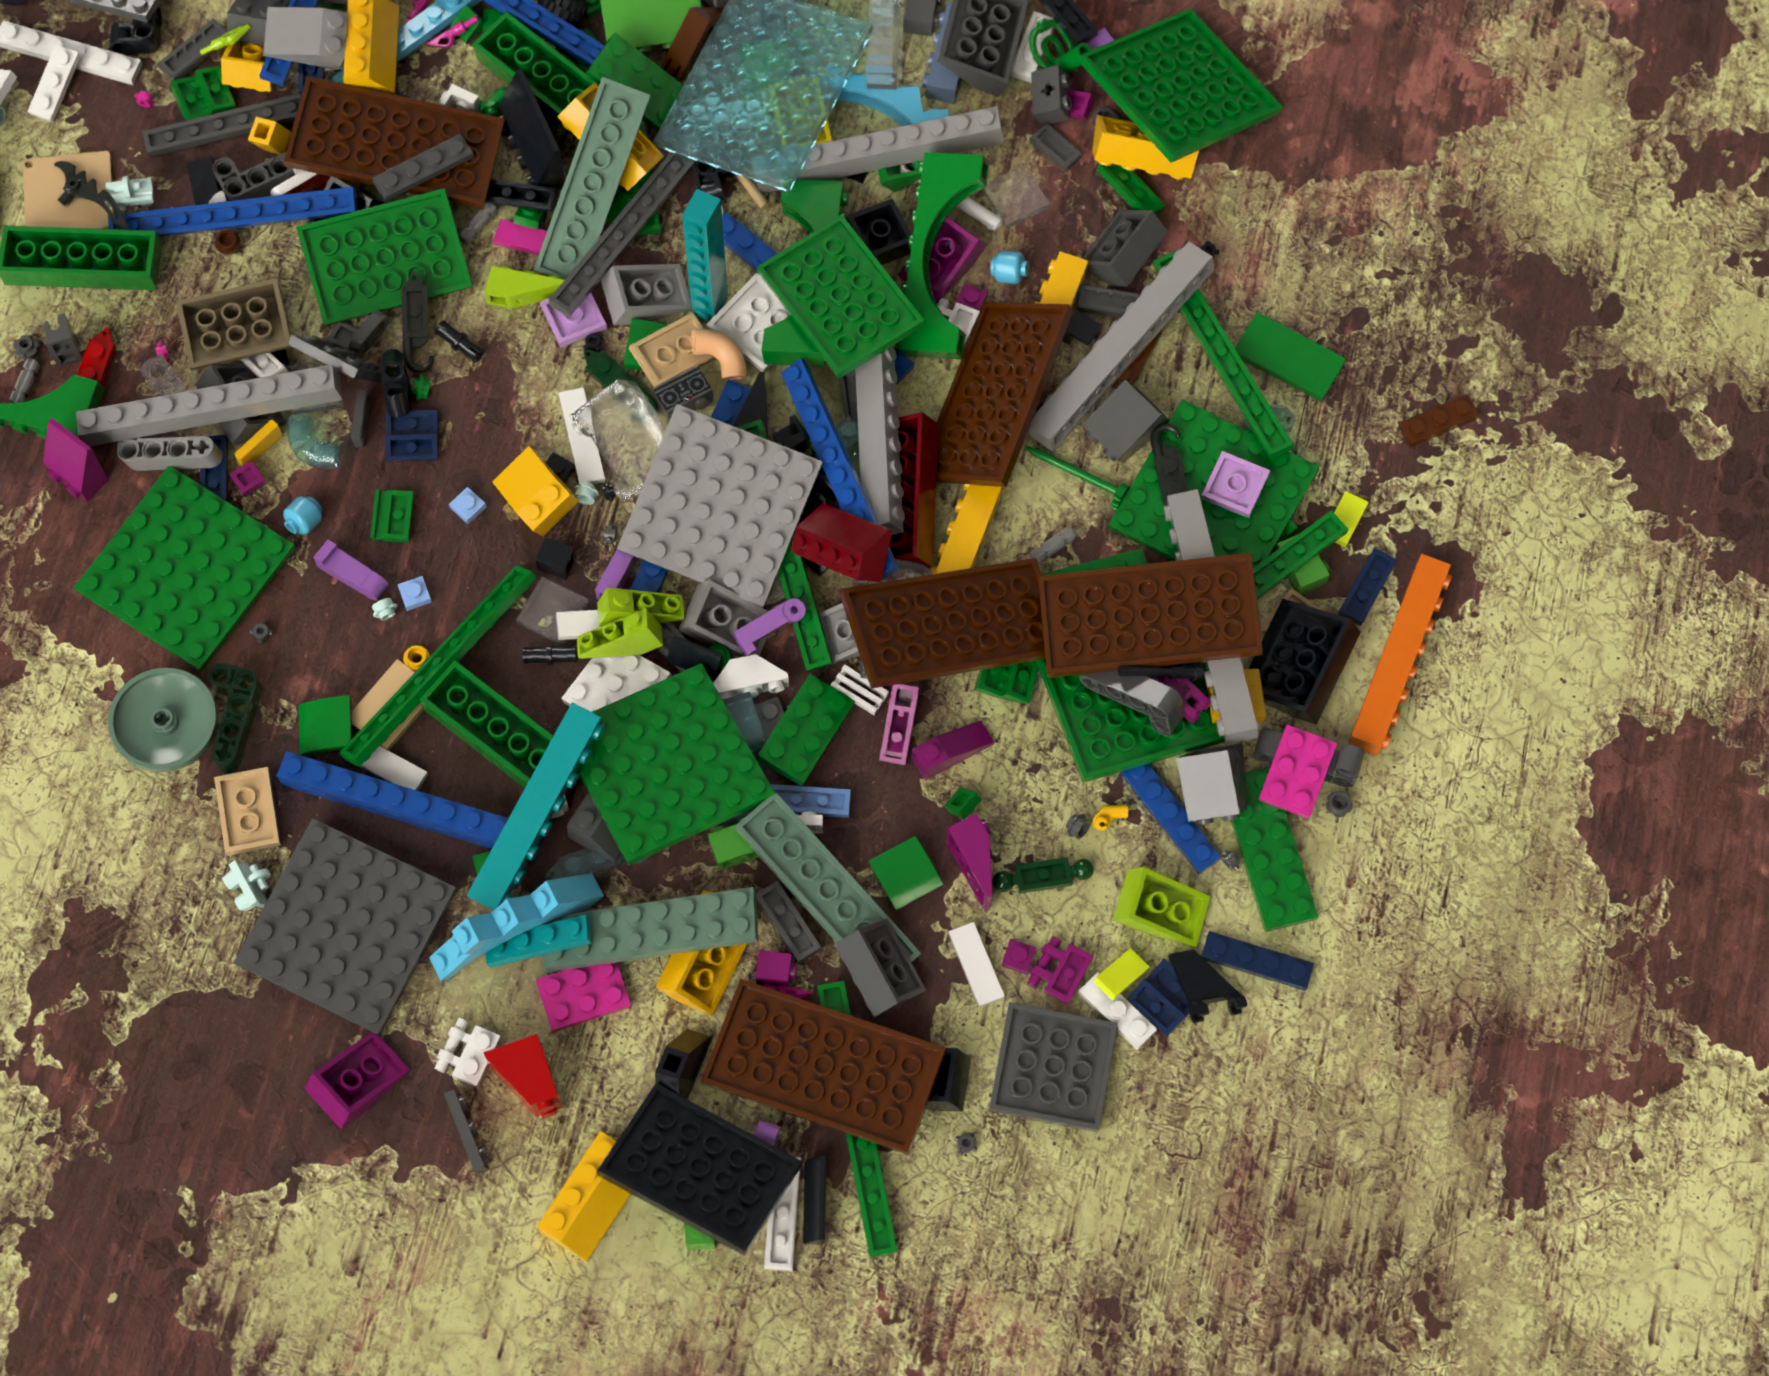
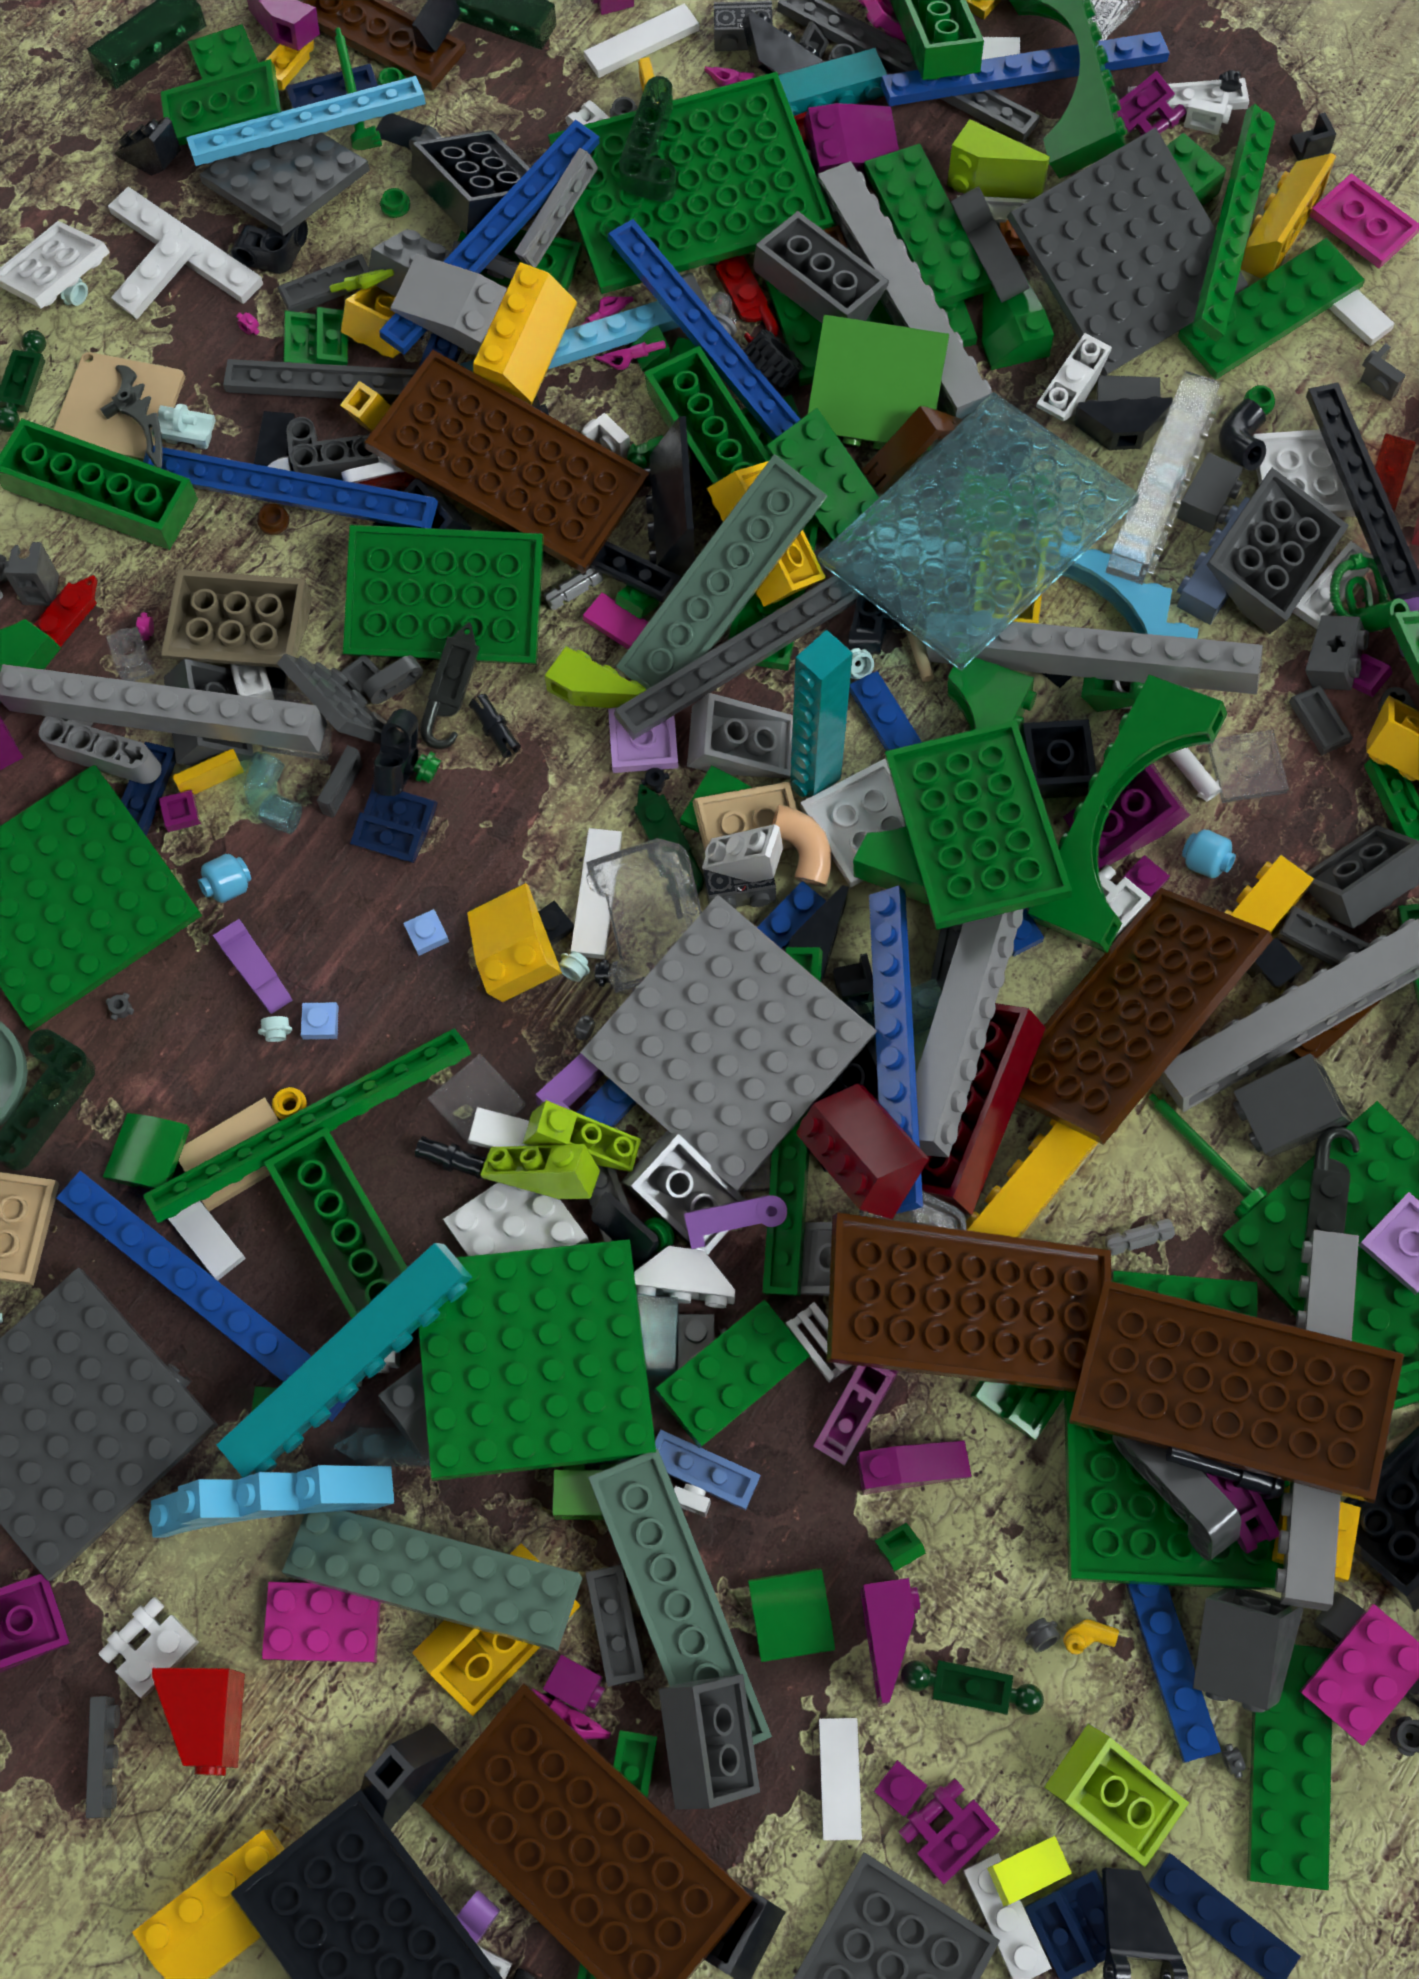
camera: 25 degrees right, 0 degrees up
green plate [370,489,415,543] -> none
dark grey plate [373,134,473,202] -> none
teal plate [486,915,592,968] -> none
black panel [535,538,576,580] -> none
none -> white slope [702,824,783,882]

